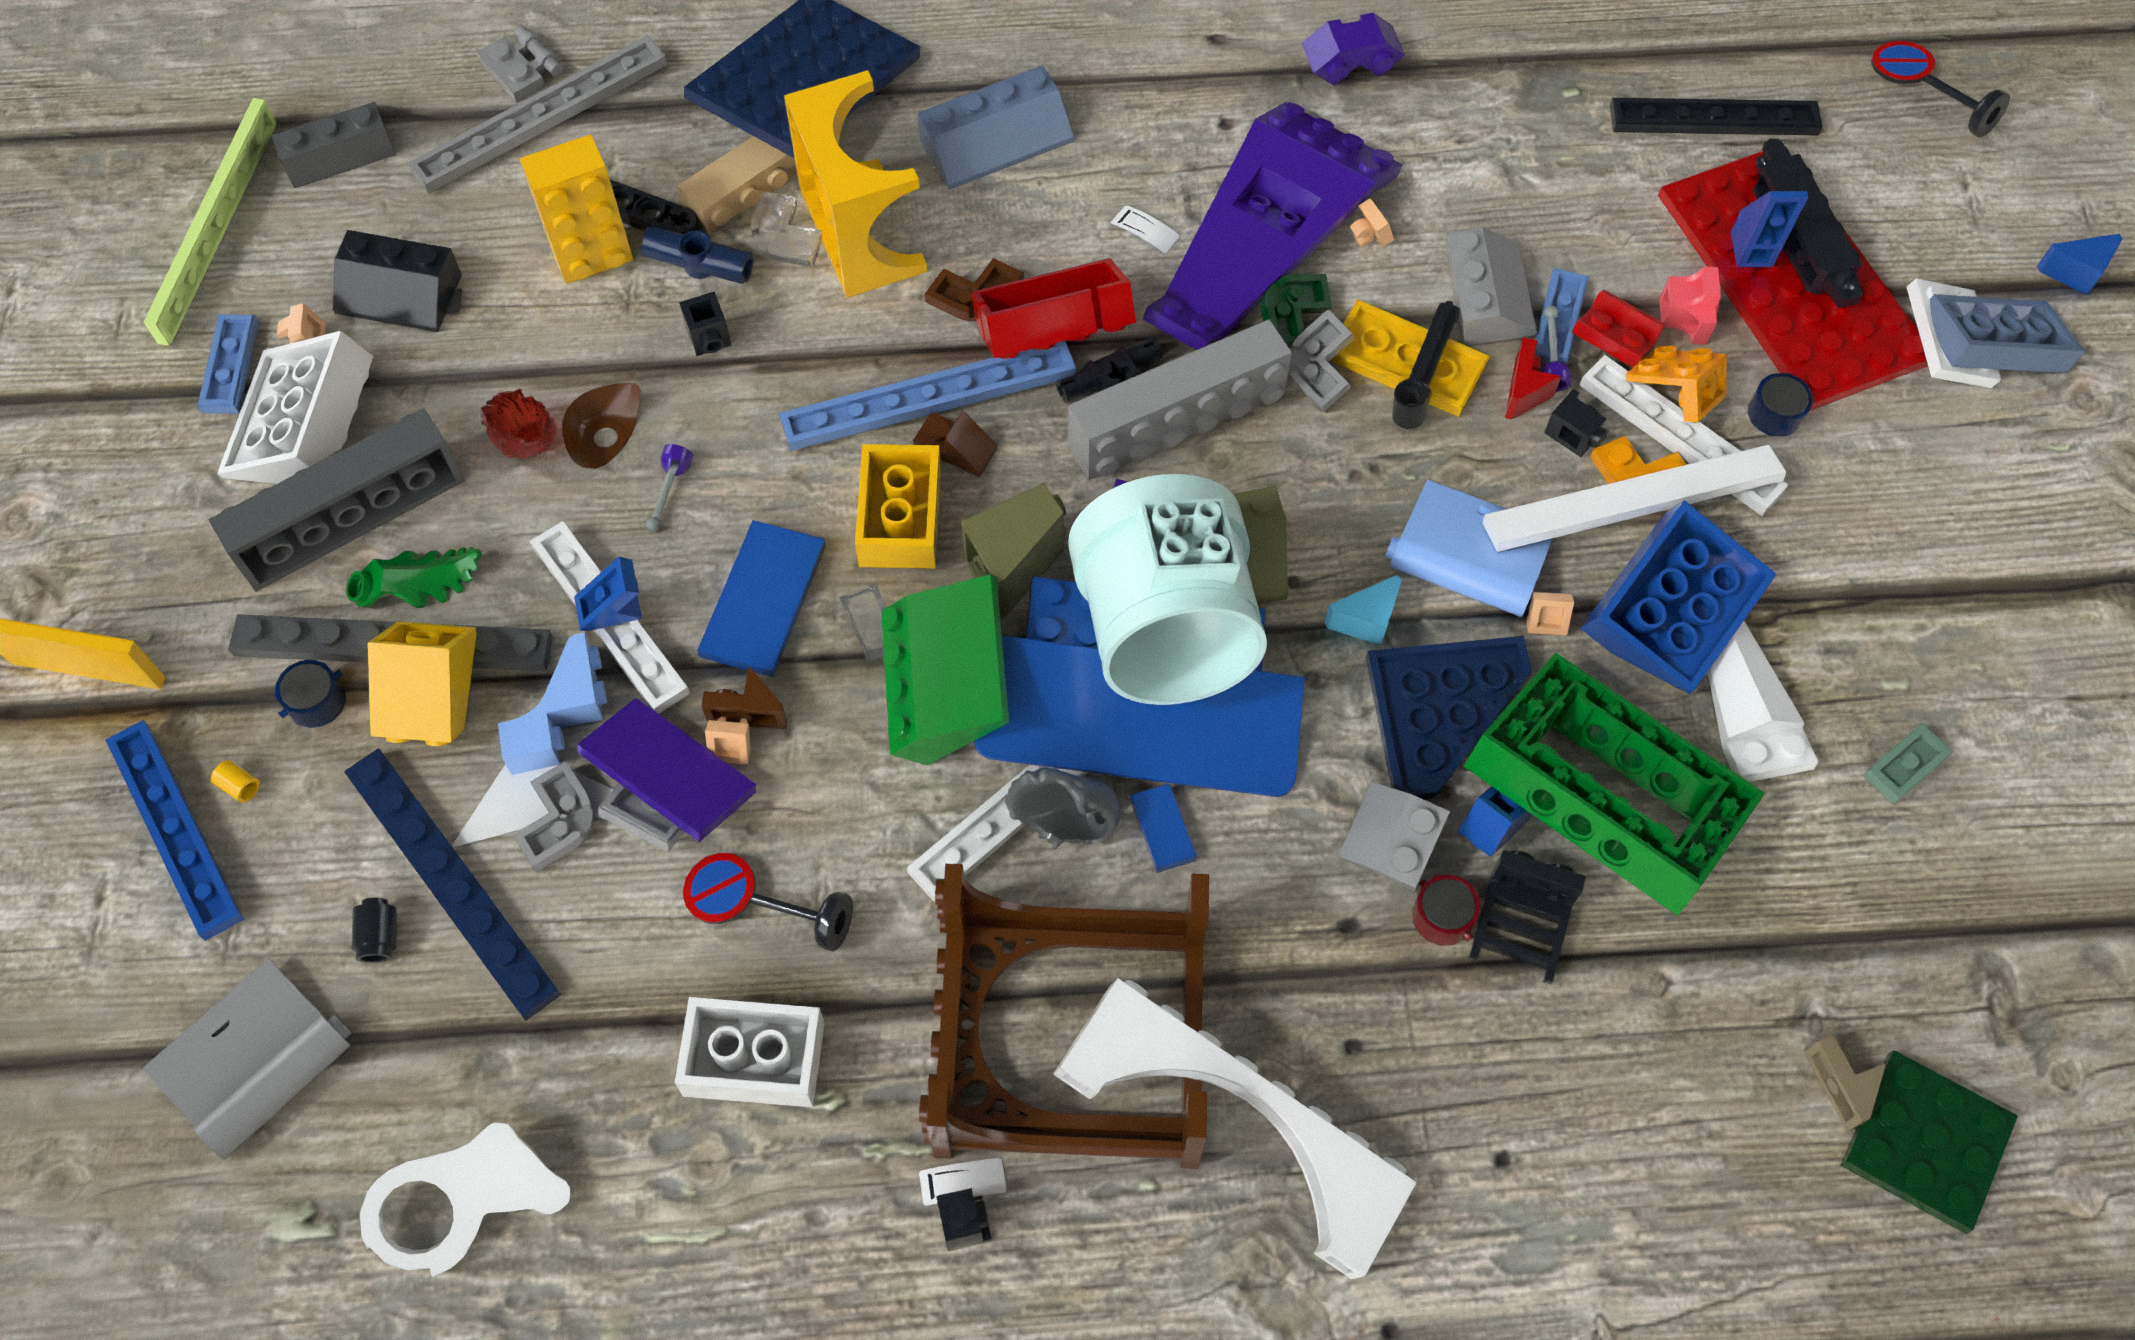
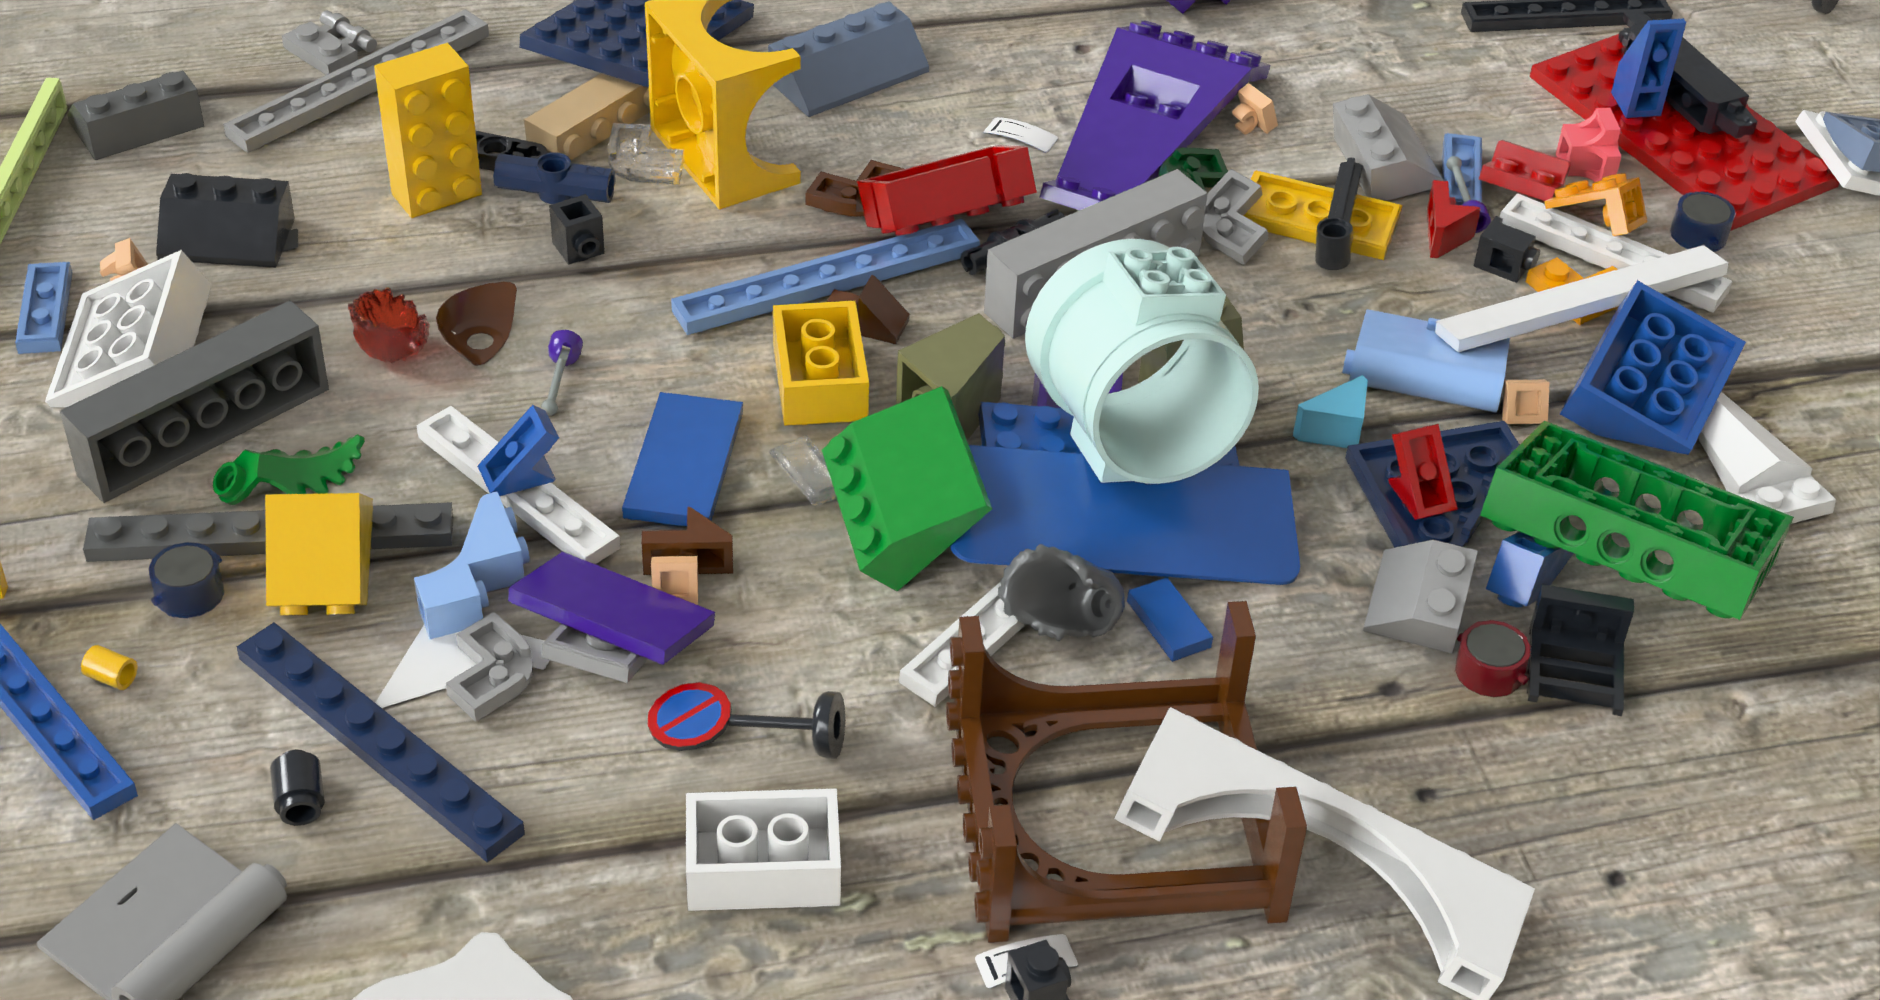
camera: 10 degrees left, 20 degrees down
none -> red slope [1388,424,1458,519]

